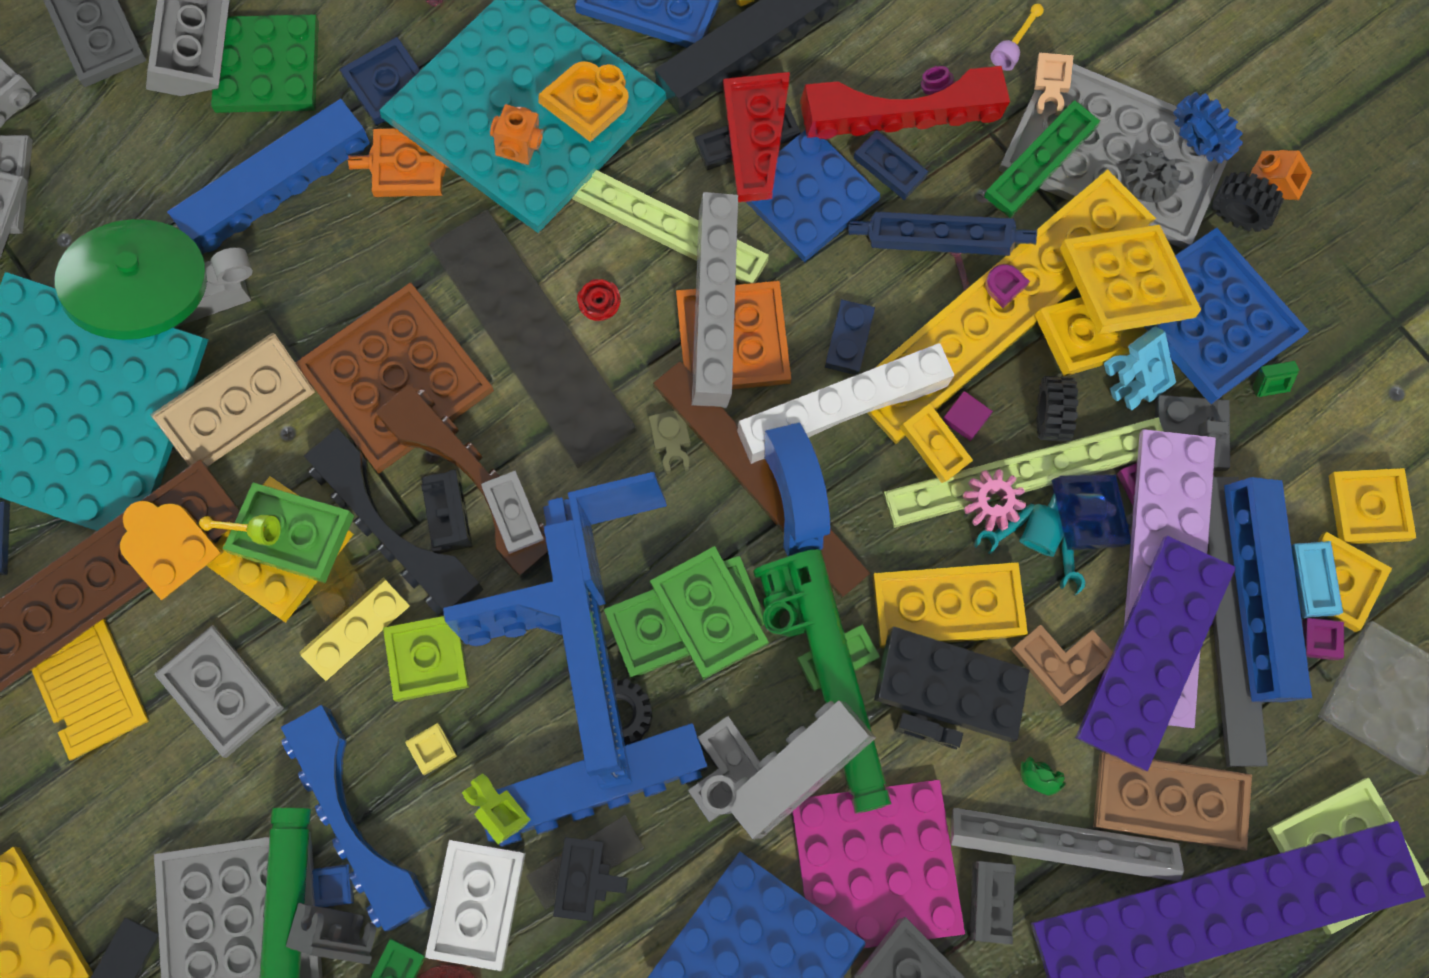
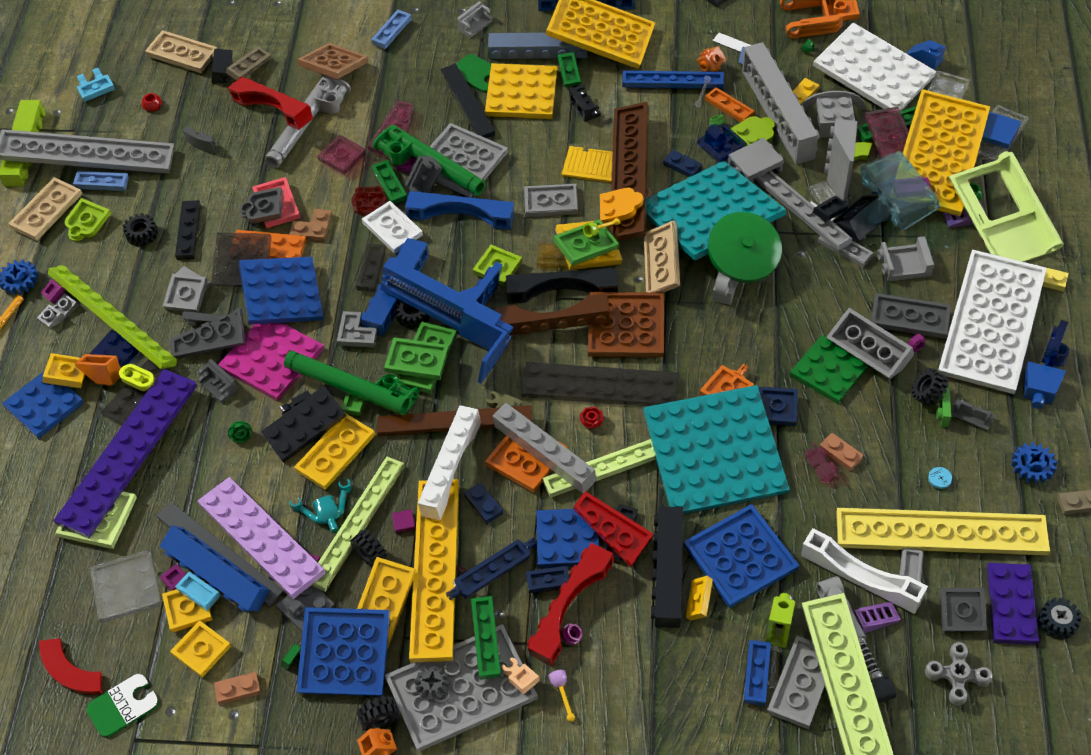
camera: 135 degrees right, 20 degrees down
blue brick [167,98,370,255] -> none
light yellow plate [299,577,410,681] -> none
blue tile [312,864,354,907] -> none
light yellow tile [405,723,457,775] -> none
black hinge [421,469,473,554] -> none
lime plate [462,774,531,844] -> none
light grey plate [481,470,543,554] -> none
orange brick [490,104,543,165] -> none
light orange plate [538,61,629,142] -> none
black hinge [553,837,629,922] -> none
light grey hinge [701,700,876,839] -> none
blue arch [764,422,830,556] -> none
yellow plate [899,403,973,483] -> none
light grey plate [951,808,1184,882] -> none
bright pink gear [963,469,1026,532] -> none
magenta tile [985,264,1030,308] -> none
medium nougat plate [1011,625,1113,706] -> none
clear blue plate [1051,475,1131,550] -> none
yellow plate [1060,225,1201,334] -> none
dark purple plate [1075,535,1236,771] -> none
medium nougat tile [1093,752,1252,851] -> none
medium azure plate [1104,326,1176,411] -> none
blue gear [1173,92,1243,163] -> none
none -> nougat plate [214,672,261,705]

